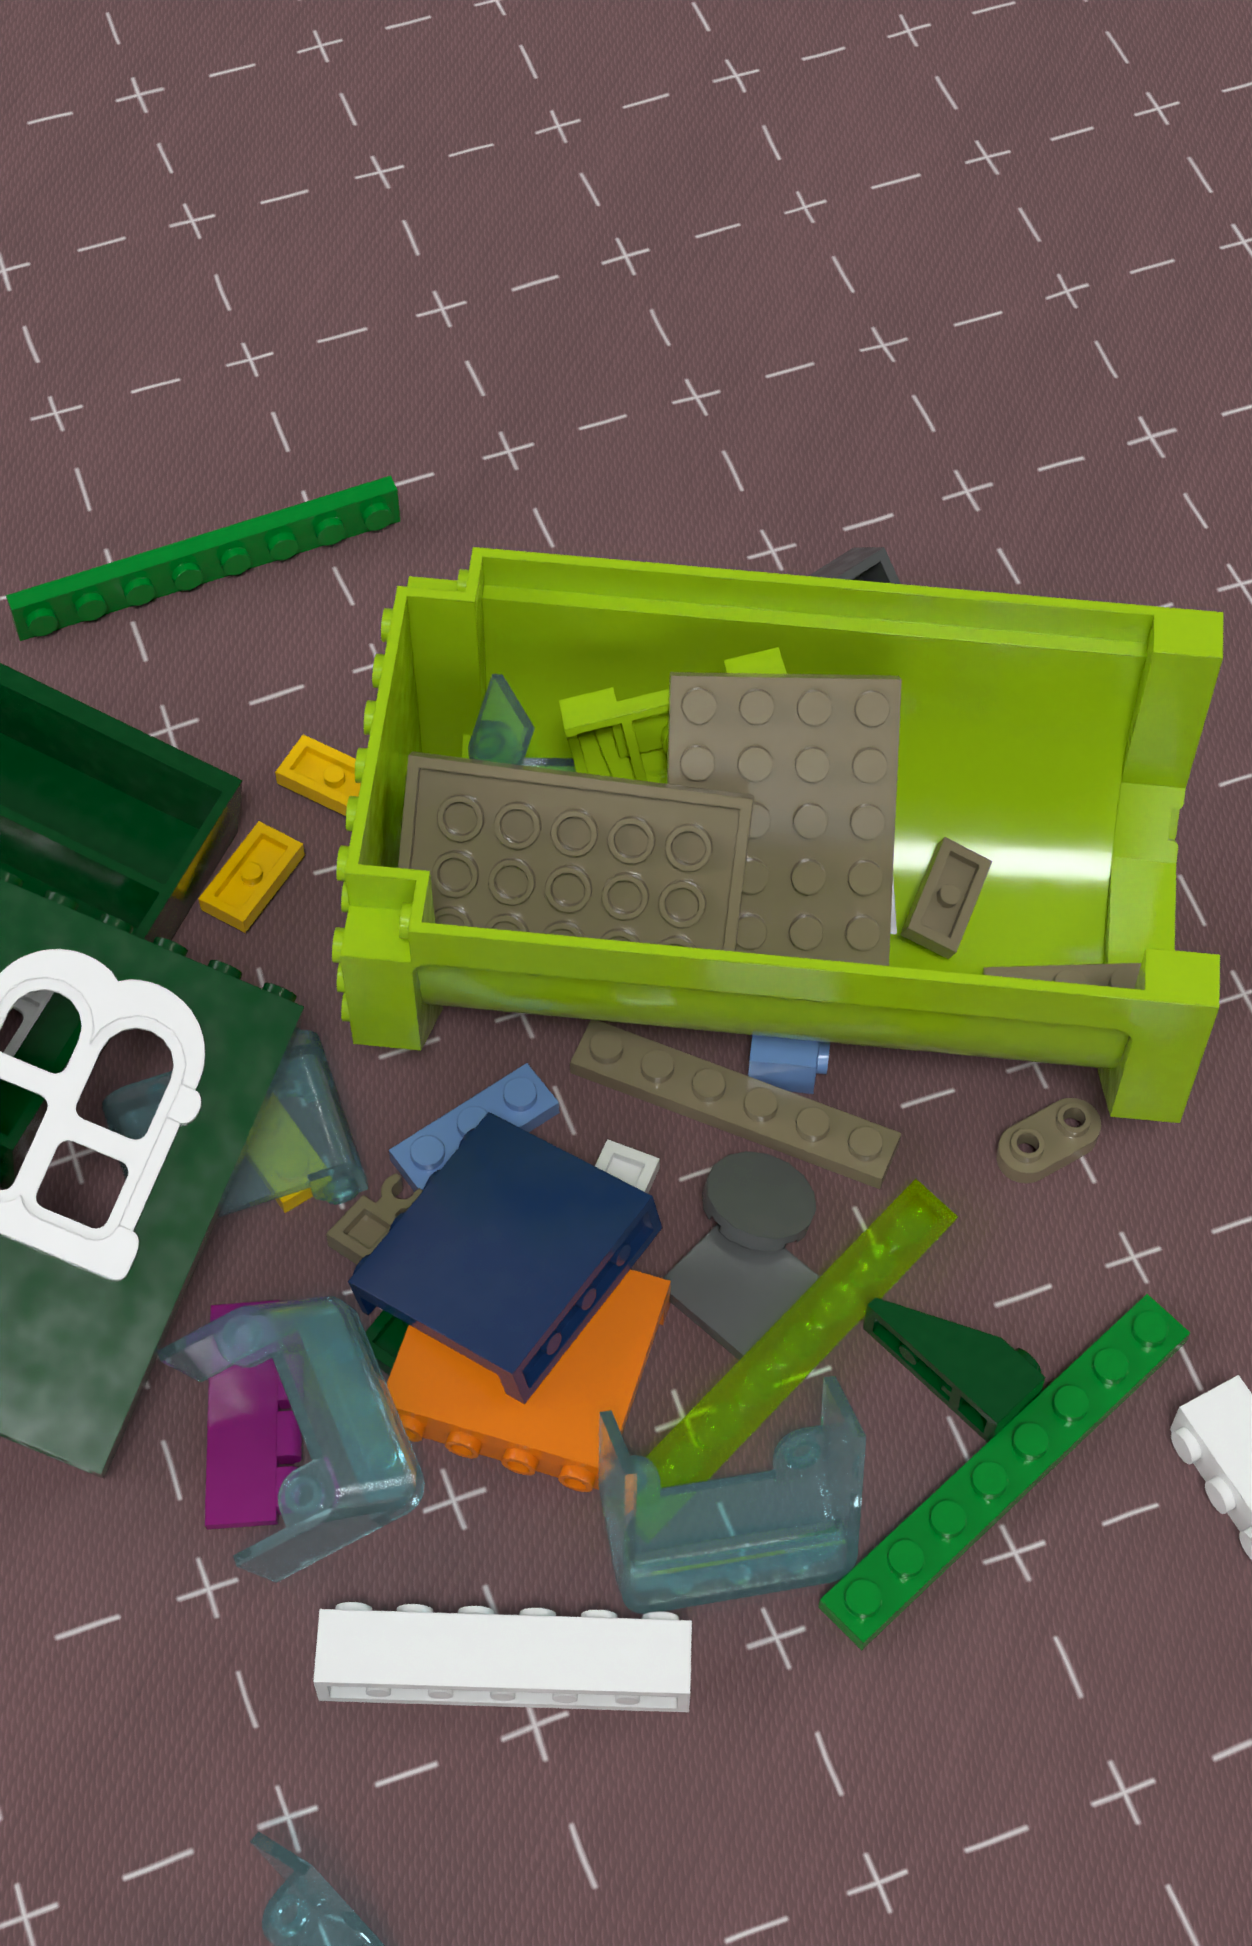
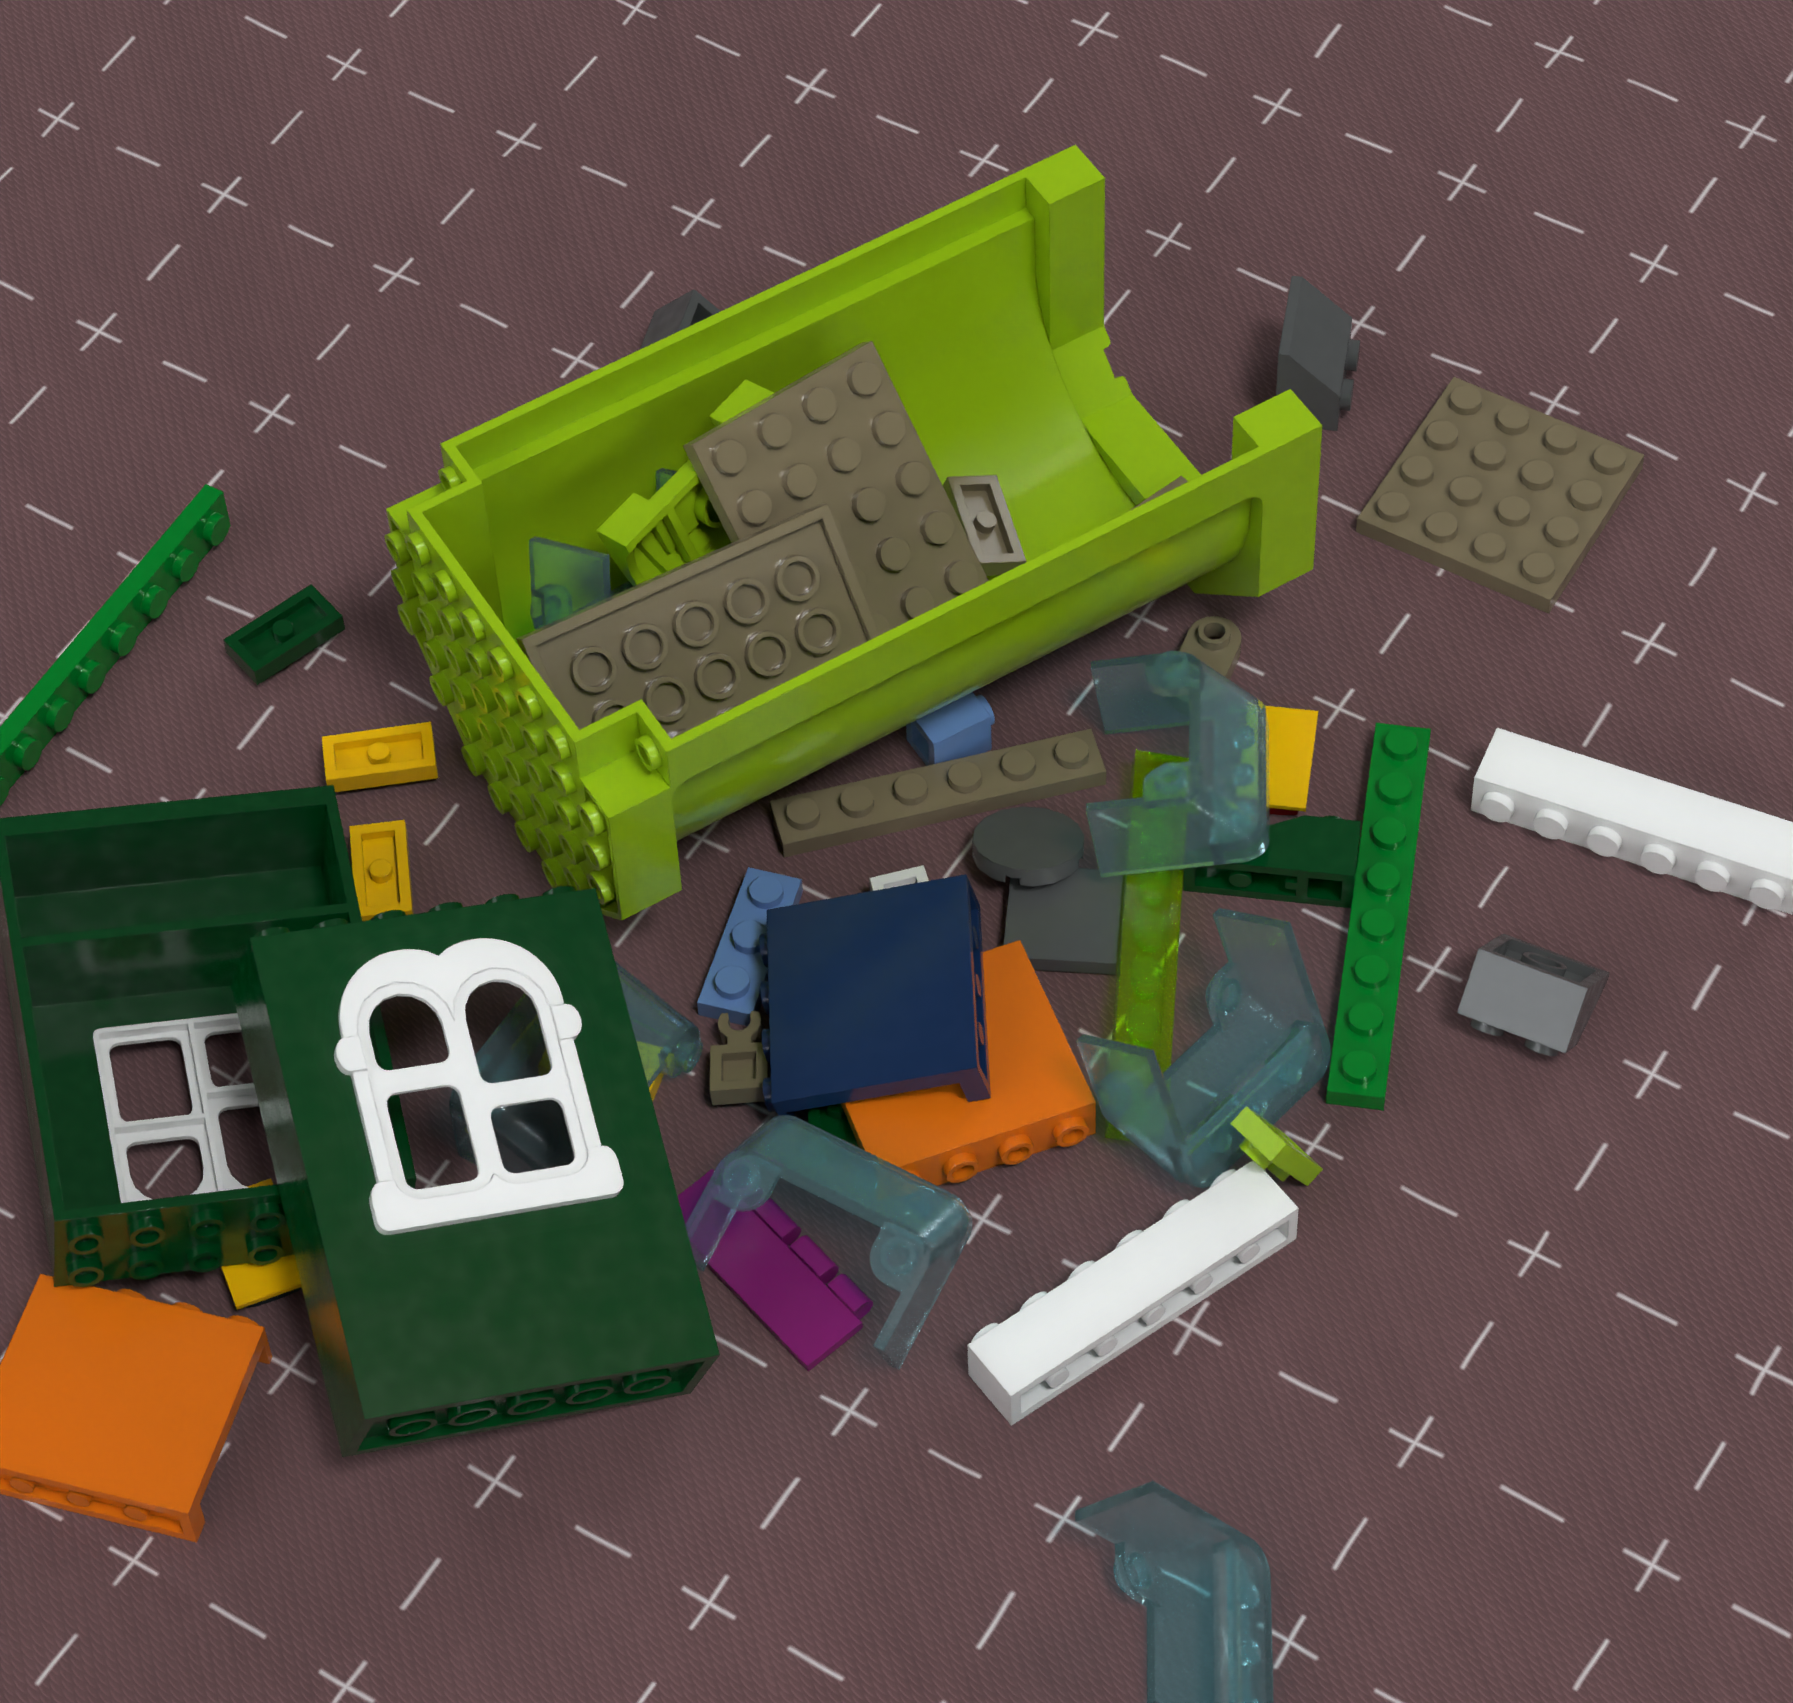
camera: 35 degrees left, 5 degrees down
none -> dark green plate [223,584,345,685]
none -> clear light blue windscreen [1086,651,1270,877]
none -> lime plate [1230,1106,1323,1186]
none -> yellow piece [1233,704,1318,815]
none -> slope [1457,934,1610,1056]

